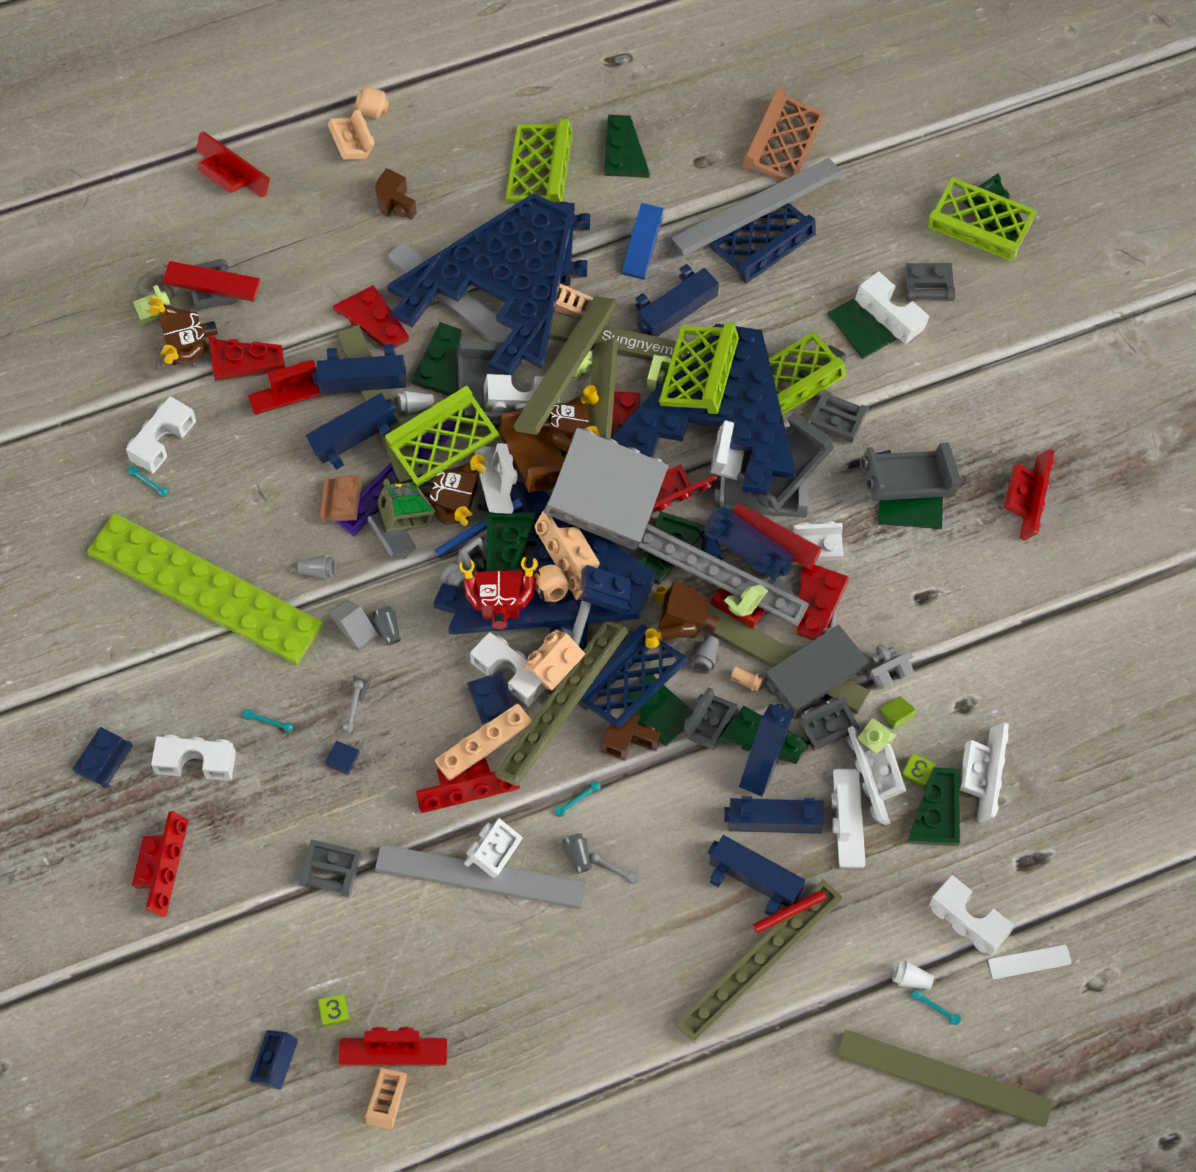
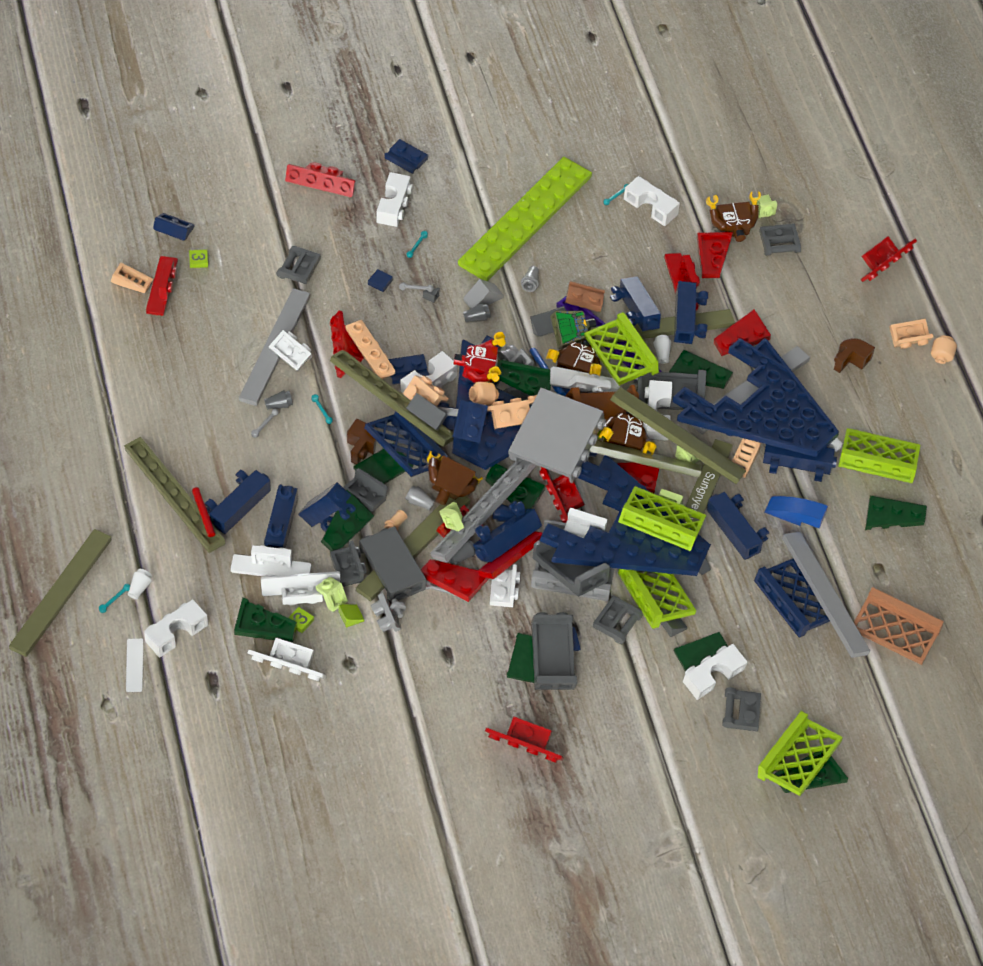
camera: 95 degrees right, 10 degrees down
red tile [163,261,261,302] -> none
none -> dark grey tile [406,393,448,430]

